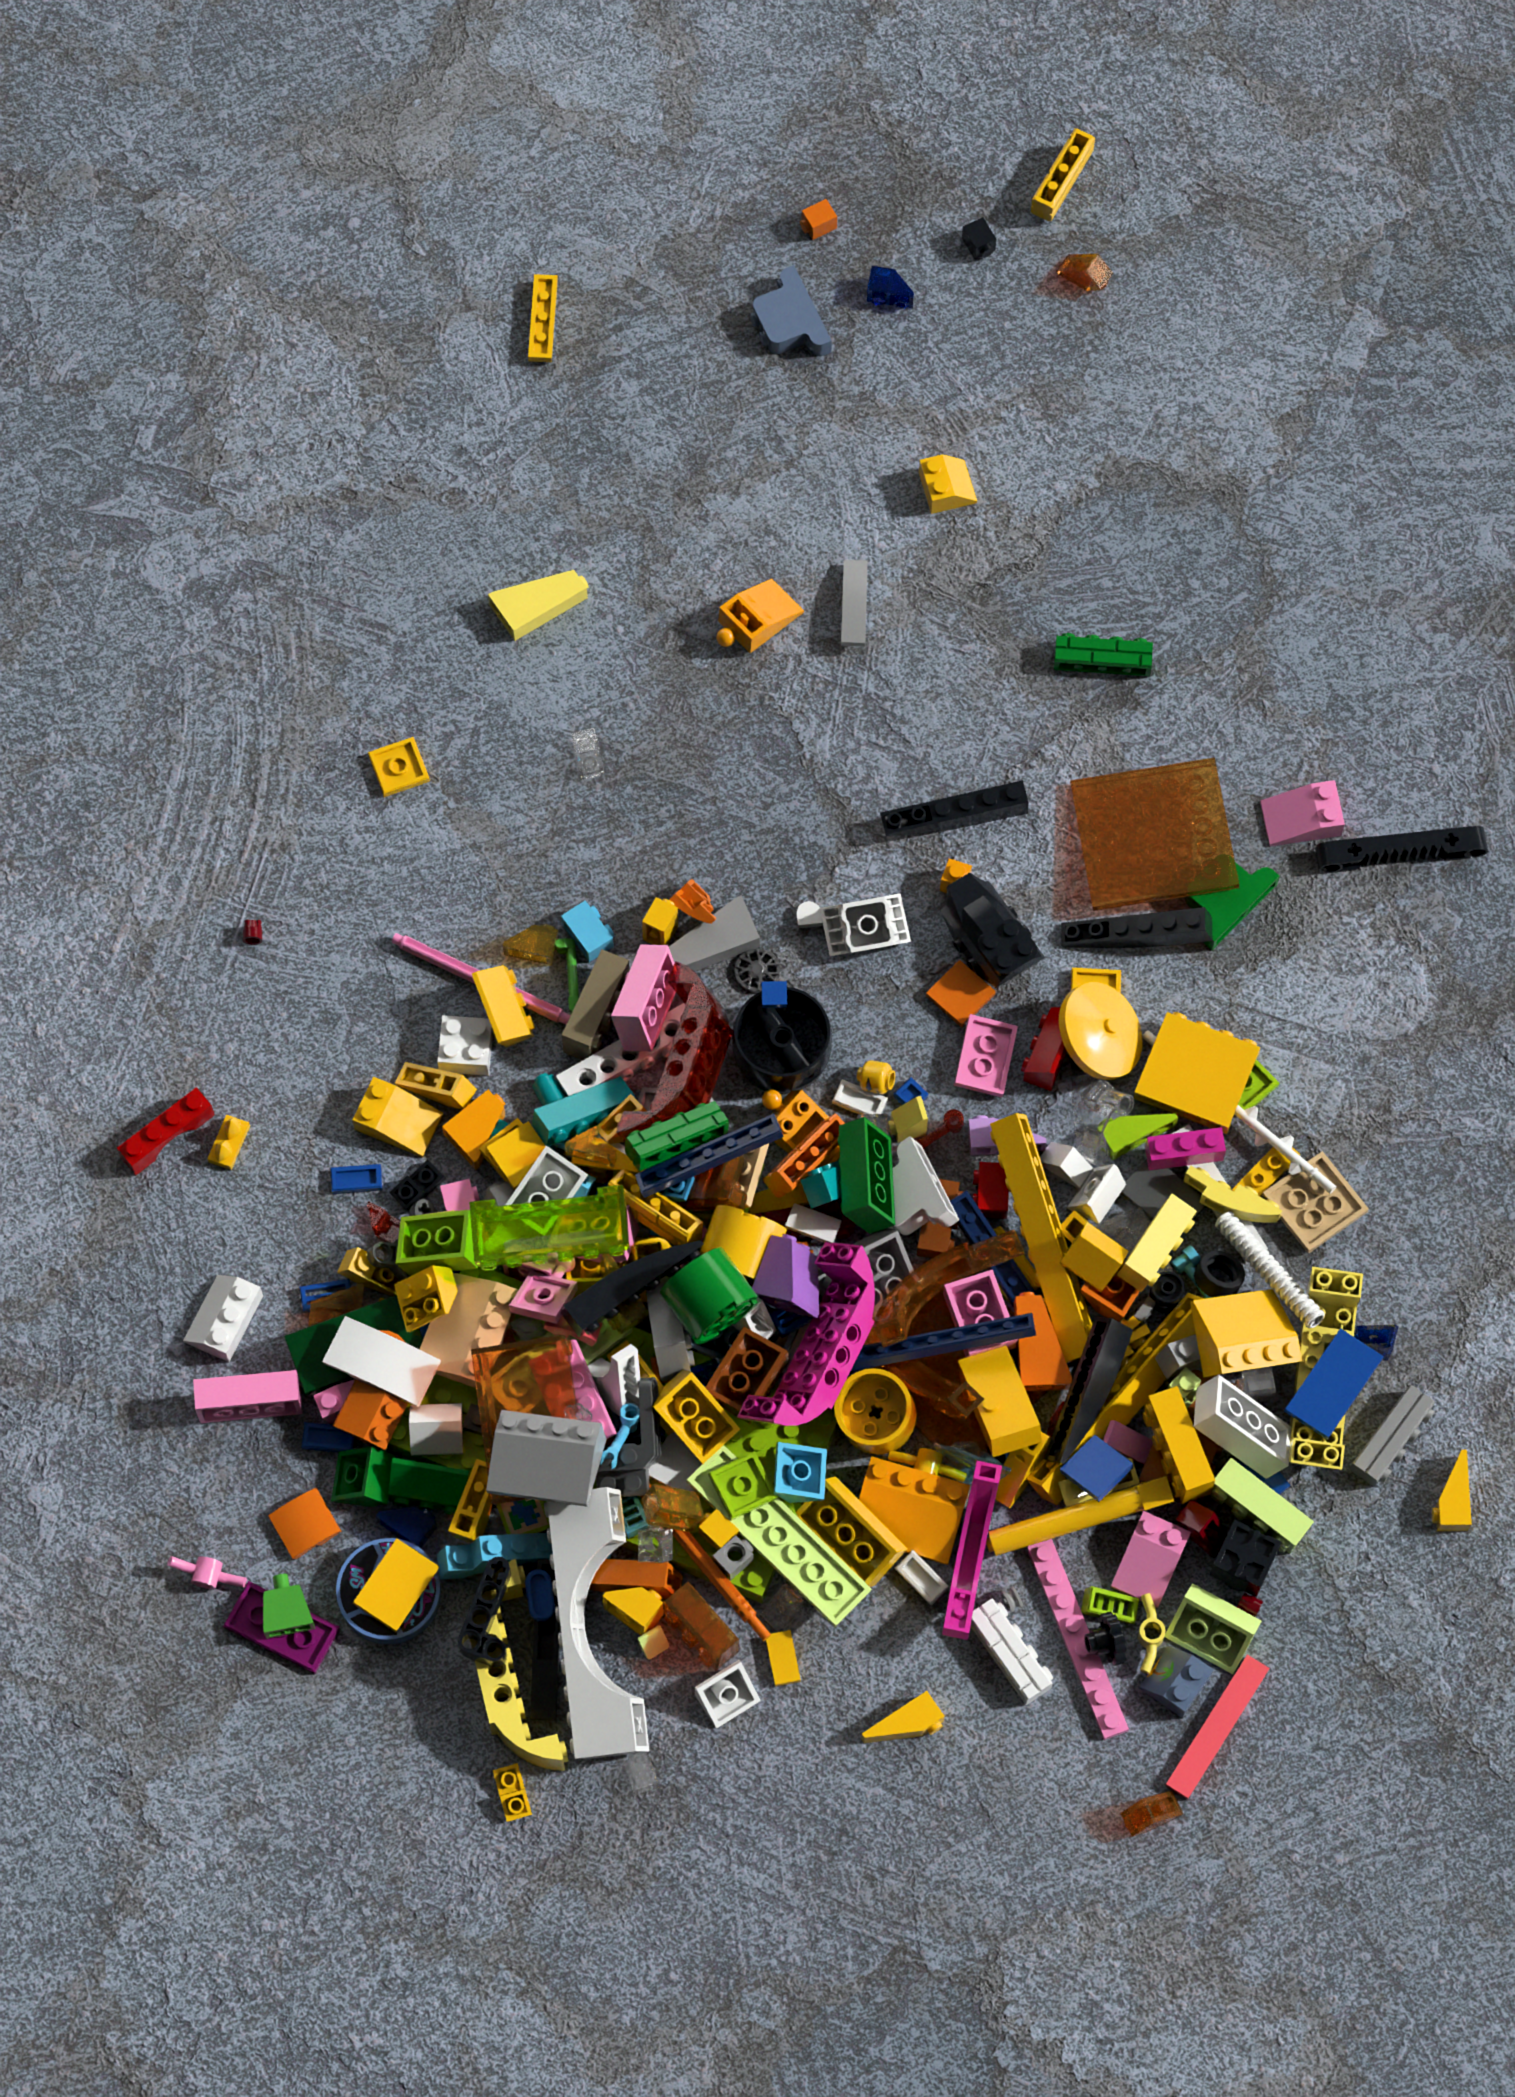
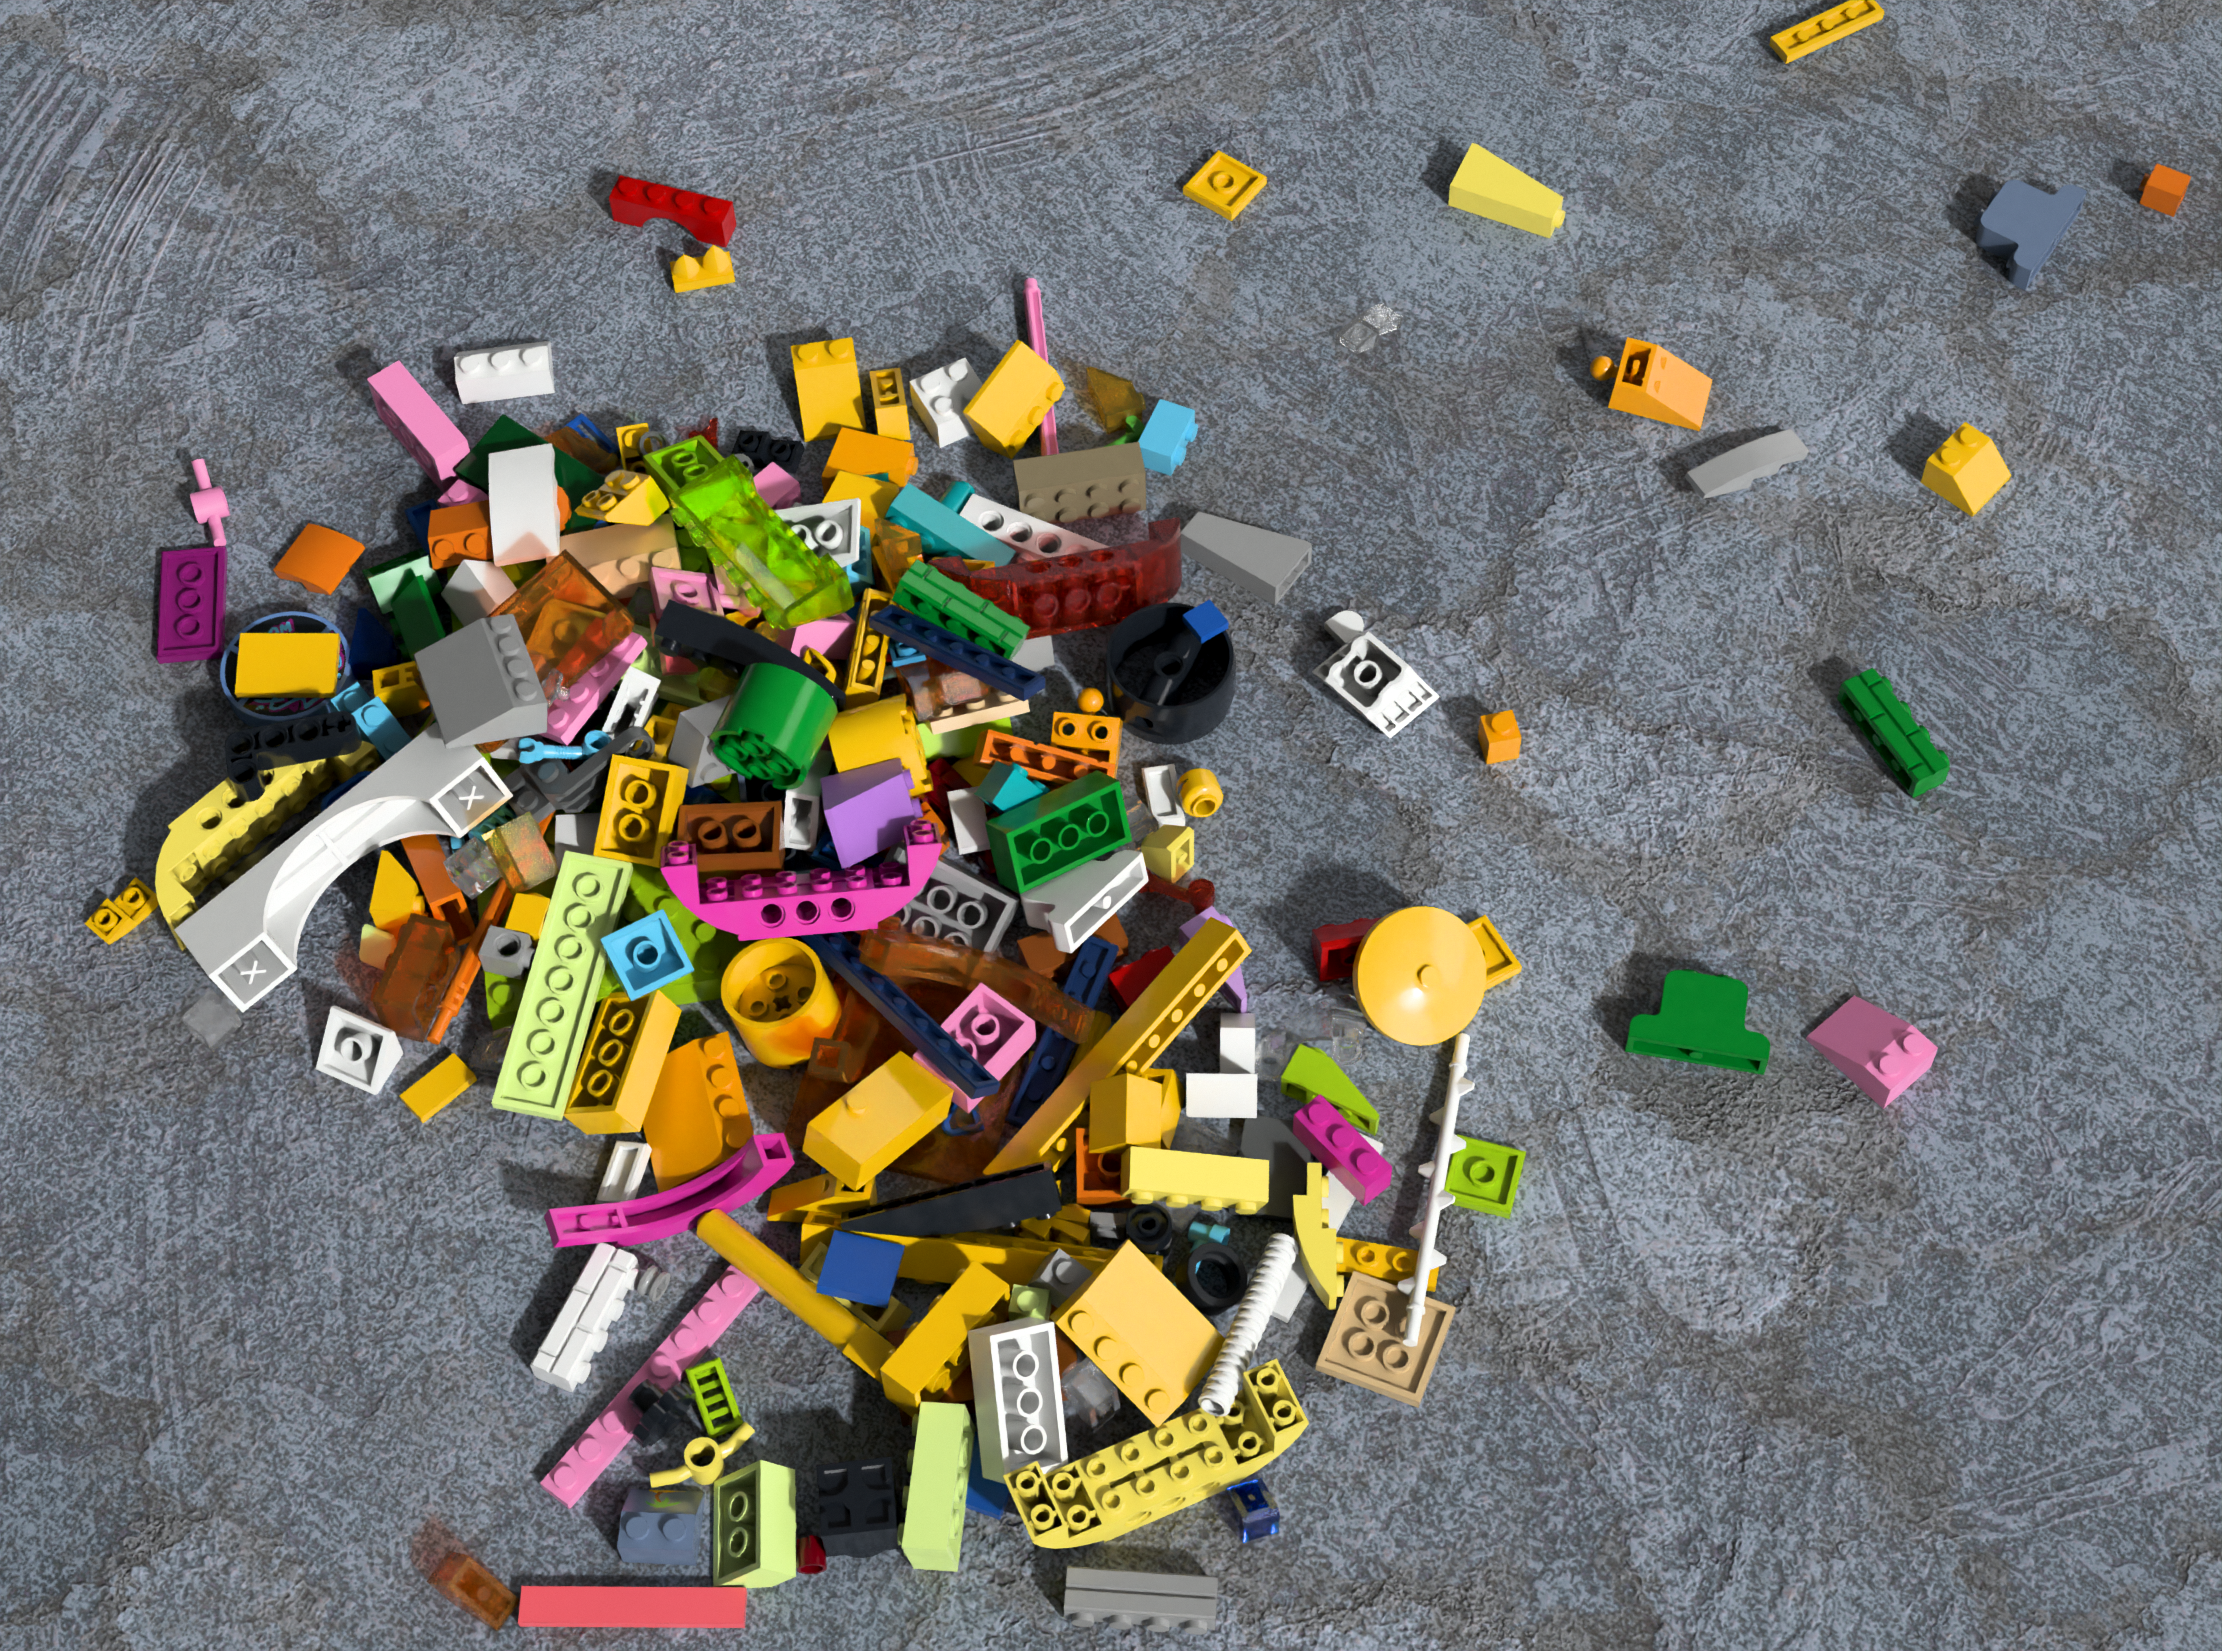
camera: 60 degrees right, 10 degrees down
dark red hose [242,919,263,945] -> none
bright green torso [263,1574,315,1639] -> none
blue tile [331,1164,382,1194] -> none
bright pink brick [611,944,681,1052] -> none
yellow brick [642,897,678,945] -> none
orange slope [669,879,716,924] -> none
lime tile [708,1451,778,1521] -> none
flat silver wheel [734,949,781,993] -> none
yellow slope [861,1691,945,1743] -> none
clear blue slope [867,266,914,309] -> none
black slope [880,780,1029,836] -> none
yellow piece [888,1448,967,1482] -> none
blue tile [893,1078,929,1105] -> none
orange tile [926,960,996,1027] -> none
clear light blue panel [933,1441,1011,1479] -> none
black slope [940,873,1045,988] -> none
bright pink plate [954,1014,1018,1098] -> none
orange slope [1013,1292,1072,1391] -> none
black slope [1061,907,1213,948] -> none
clear orange tile [1070,757,1239,911] -> none
bright pink tile [1103,1420,1153,1464] -> none
bright pink slope [1111,1511,1191,1608] -> none
yellow panel [1134,1012,1260,1134] -> none
dark red slope [1176,1500,1227,1558] -> none
blue tile [1284,1328,1384,1440] -> none
black gear [1315,826,1488,873] -> none

